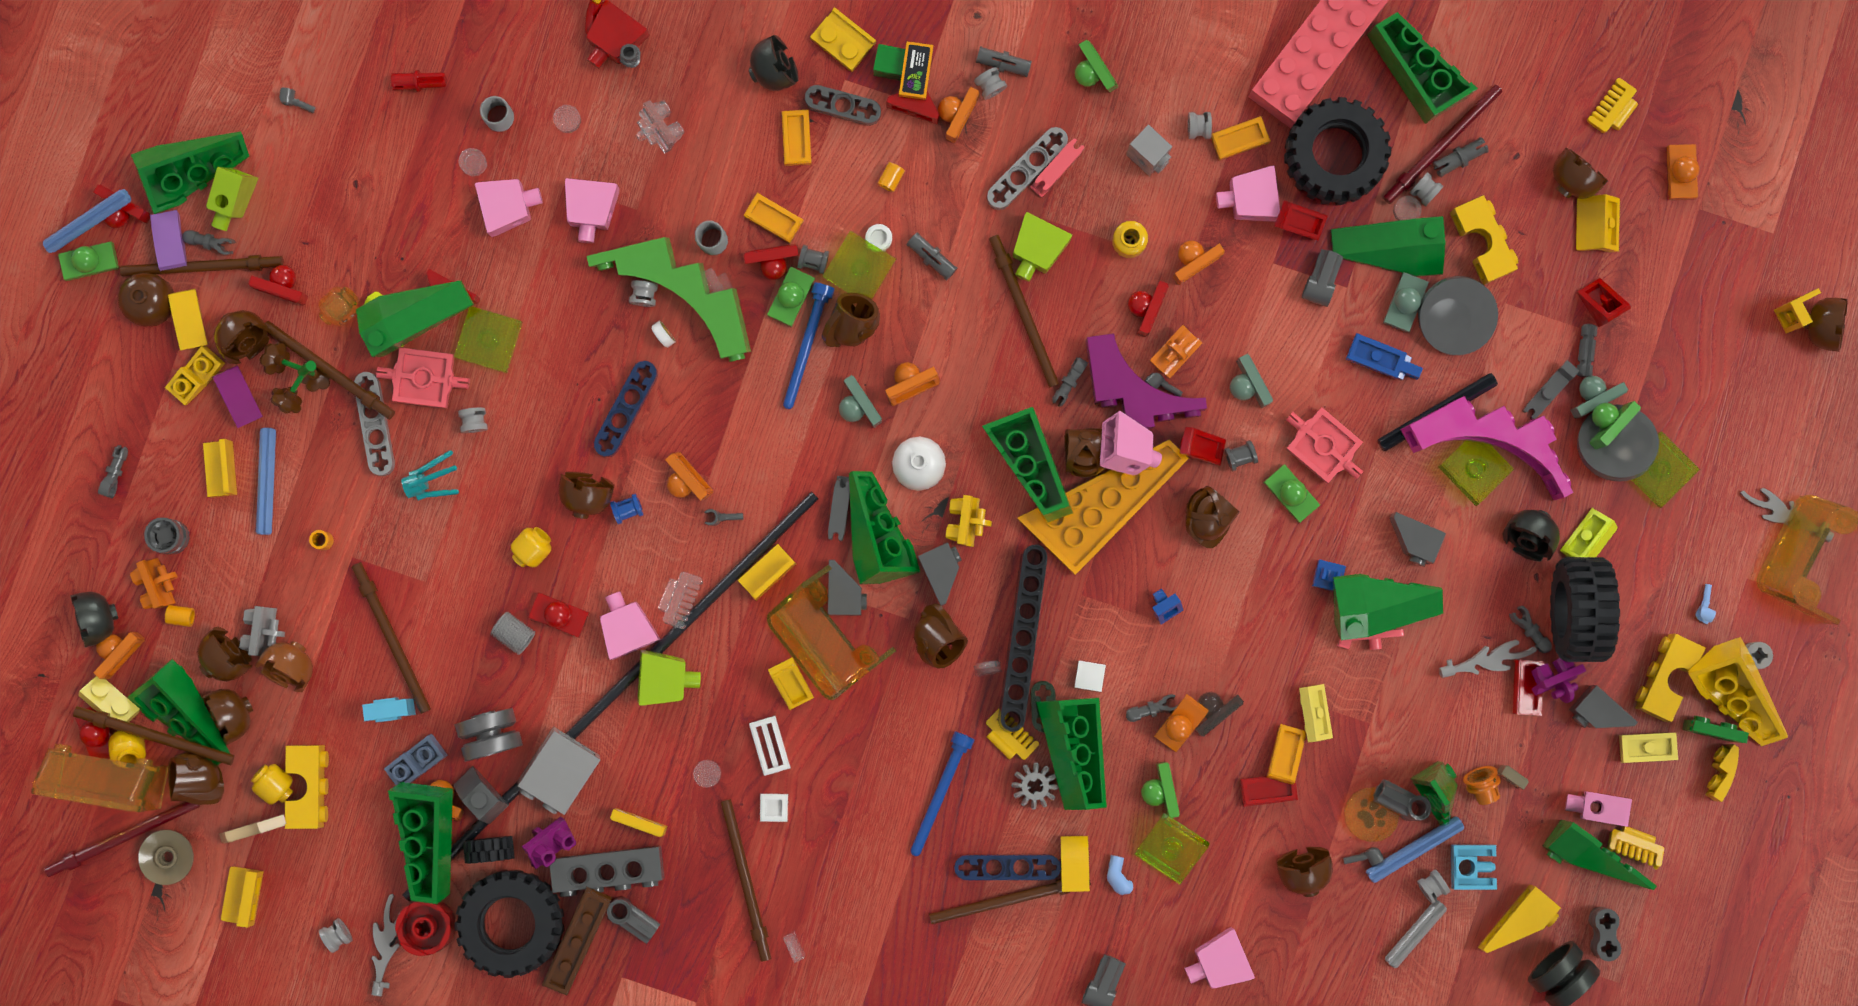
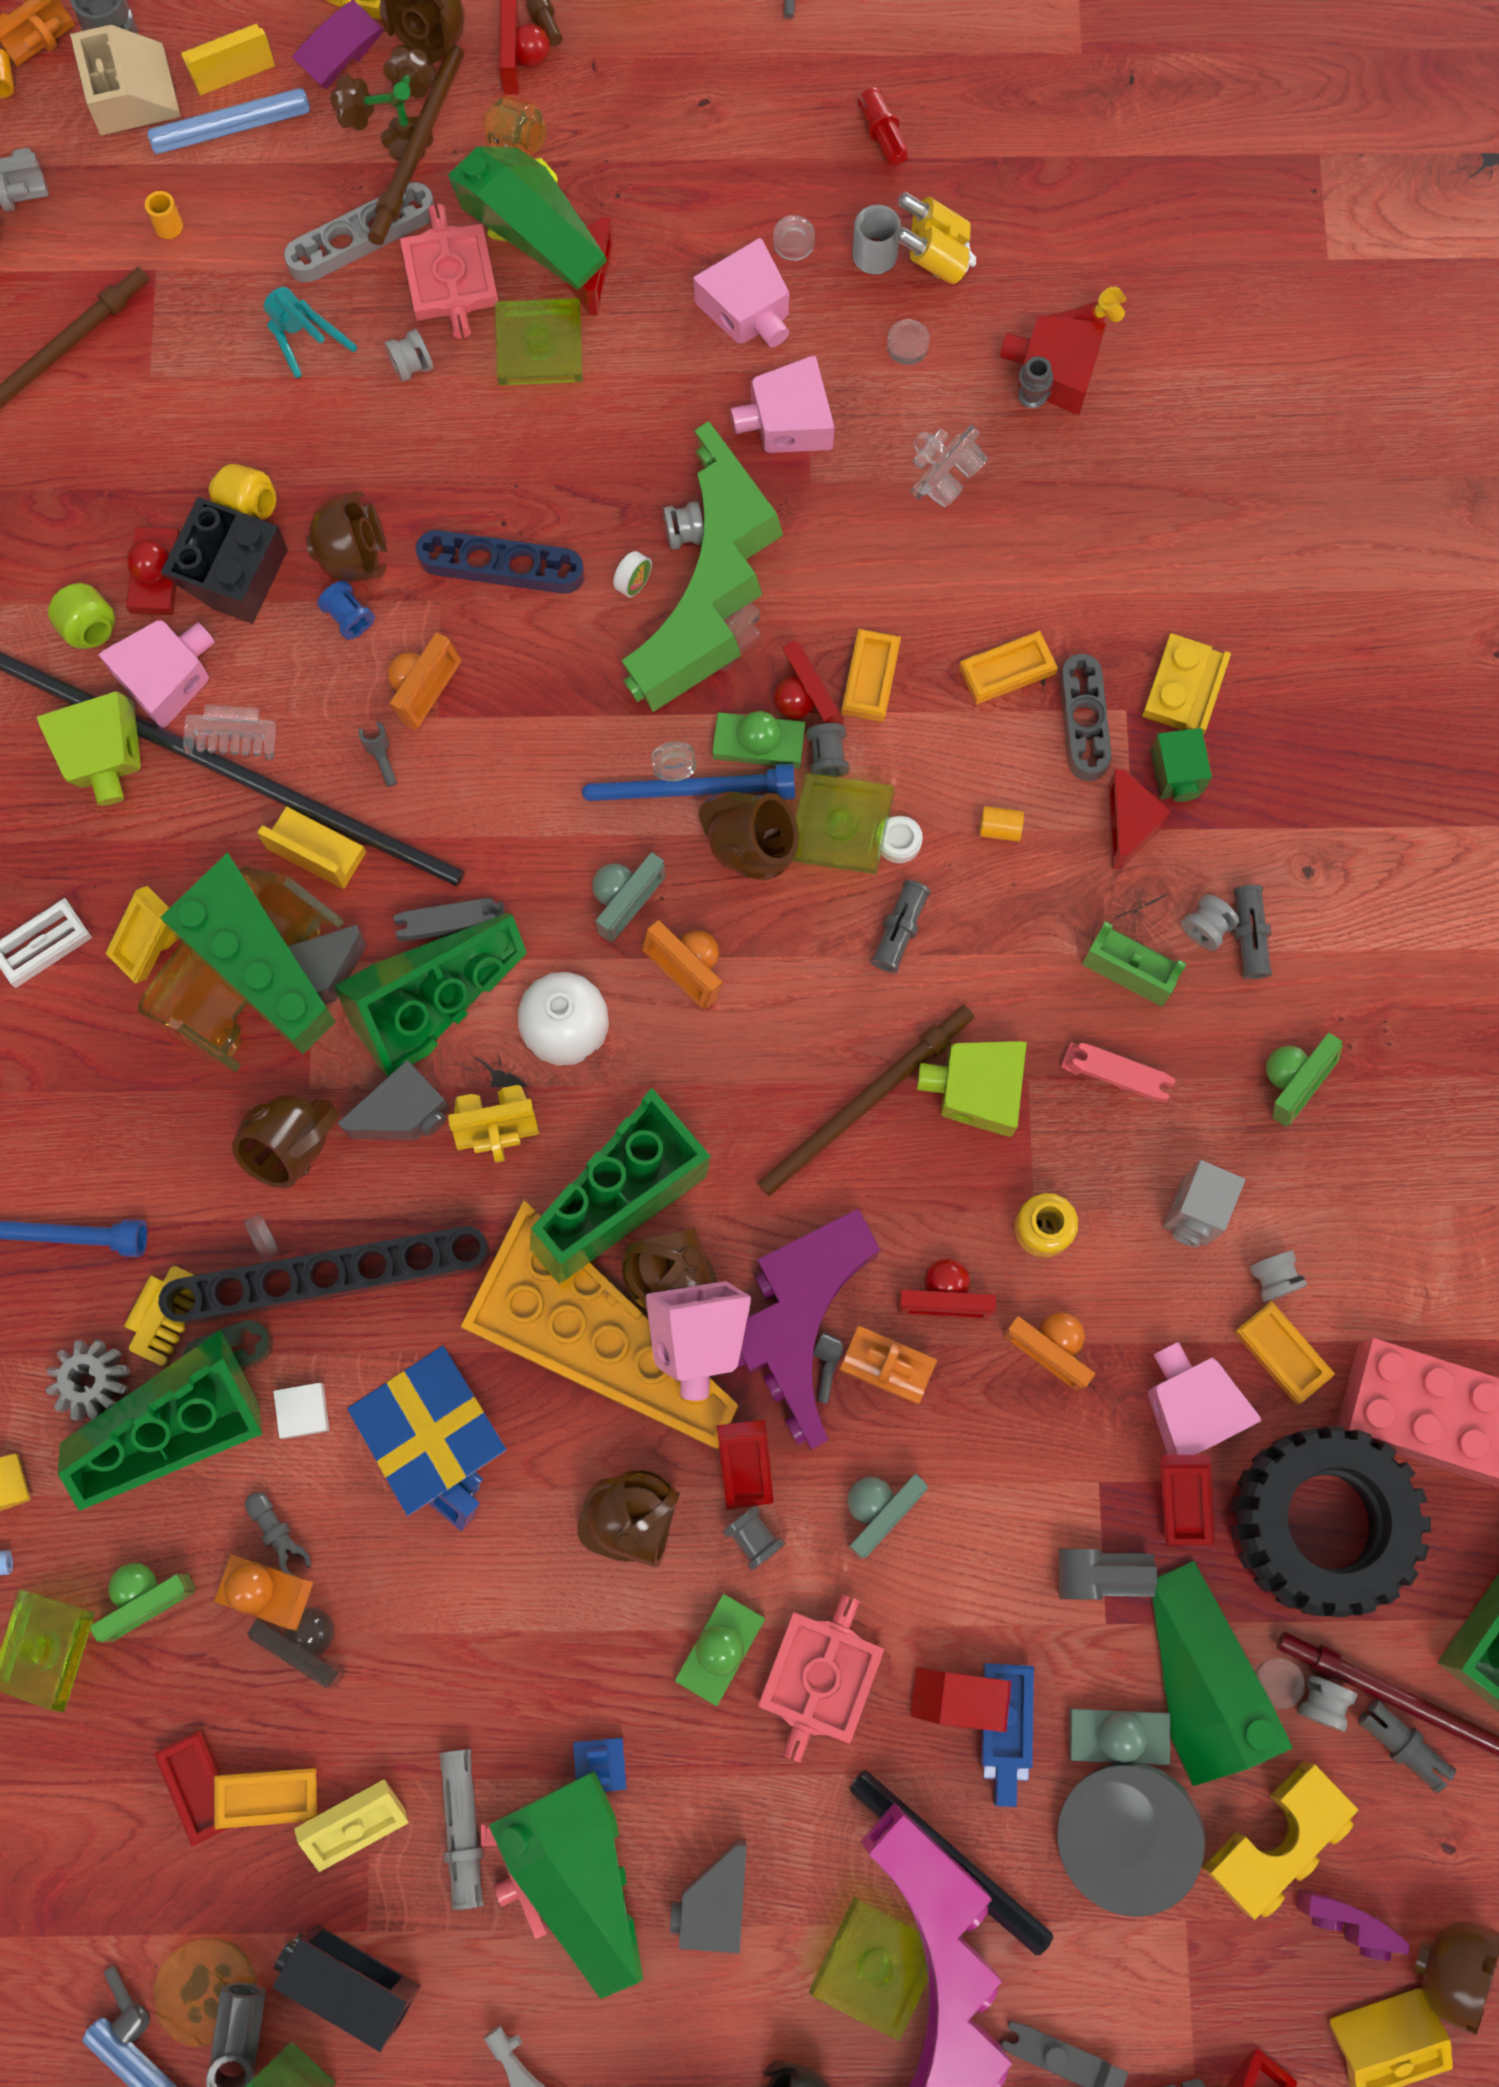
camera: 70 degrees right, 10 degrees down
light grey piece [490,612,535,655] -> none
light grey piece [695,221,728,255] -> none
pearl dark grey cylinder [749,35,799,91] -> none
tile [899,41,934,100] -> none
orange tile [937,86,979,143] -> none
light grey beam [987,127,1068,210] -> none
dark grey piece [1052,357,1088,407] -> none
reddish brown cylinder [1277,847,1333,897] -> none
none -> lime head [48,583,115,649]
none -> tan slope [70,25,181,136]
none -> green wedge [160,852,335,1055]
none -> black slope [161,497,288,624]
none -> black window [272,1924,421,2052]
none -> blue sticker [347,1345,507,1517]
none -> light grey pin [439,1749,484,1910]
none -> clear tile [651,741,697,781]
none -> yellow piece [895,192,976,284]
none -> red slope [910,1667,1012,1732]
none -> bright green hinge [1082,921,1187,1007]
none -> magenta slope [1297,1889,1409,1961]

